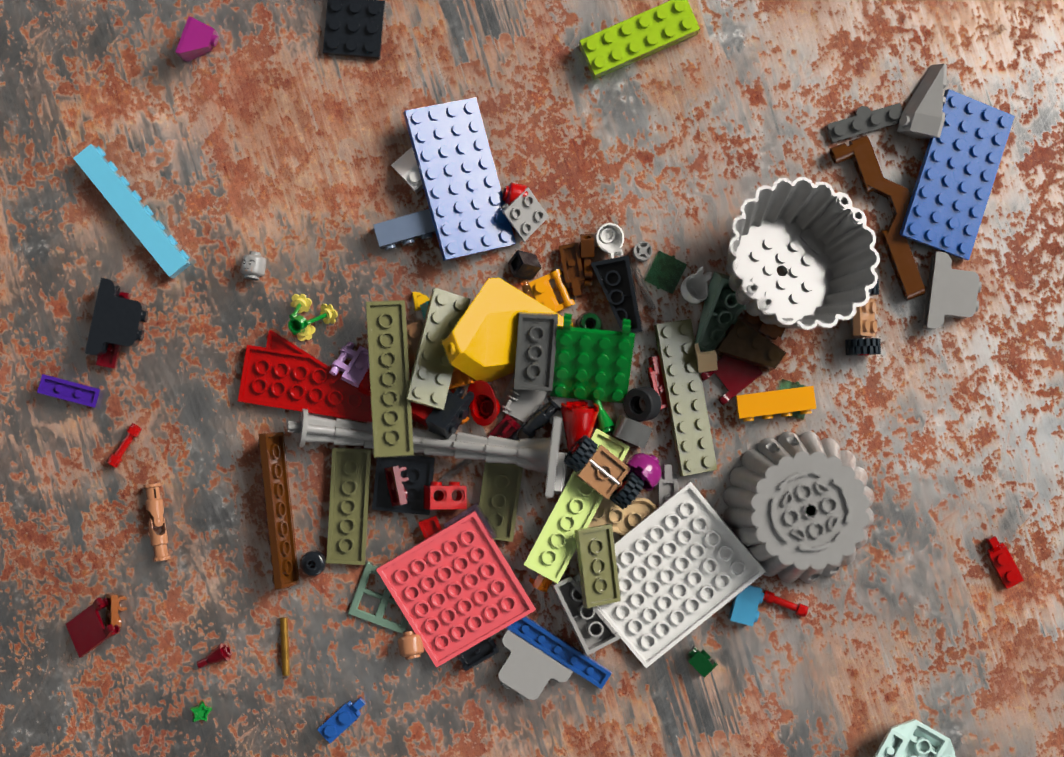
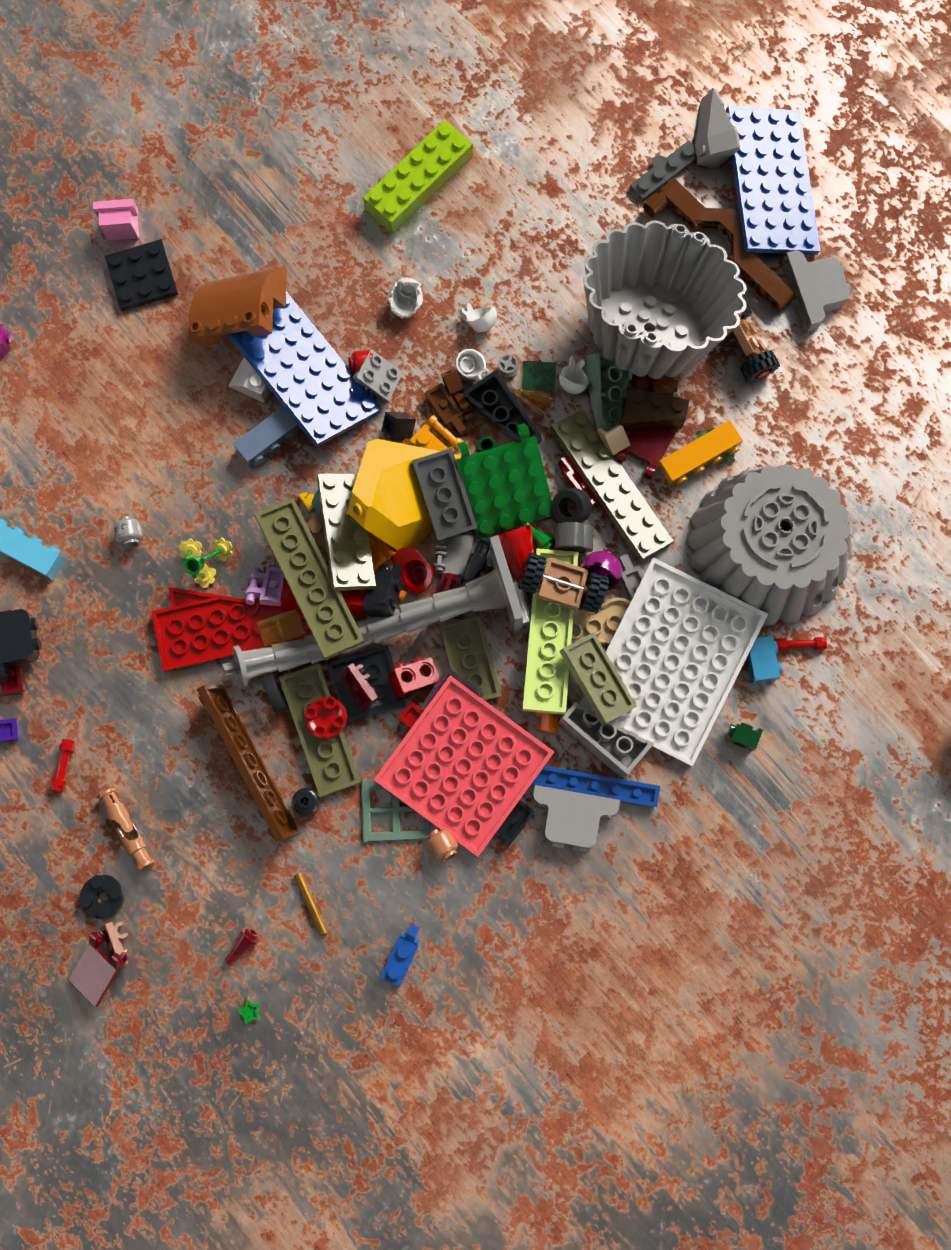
camera: 20 degrees left, 10 degrees down
none -> black plate [79,875,125,919]
none -> dark orange slope [188,267,287,347]
none -> clear yellow panel [256,609,305,647]
none -> black tyre [263,675,286,713]
none -> red dish [304,696,347,739]
none -> white hair [388,277,423,319]
none -> white piece [458,303,497,333]
none -> clear orange cone [515,388,553,411]

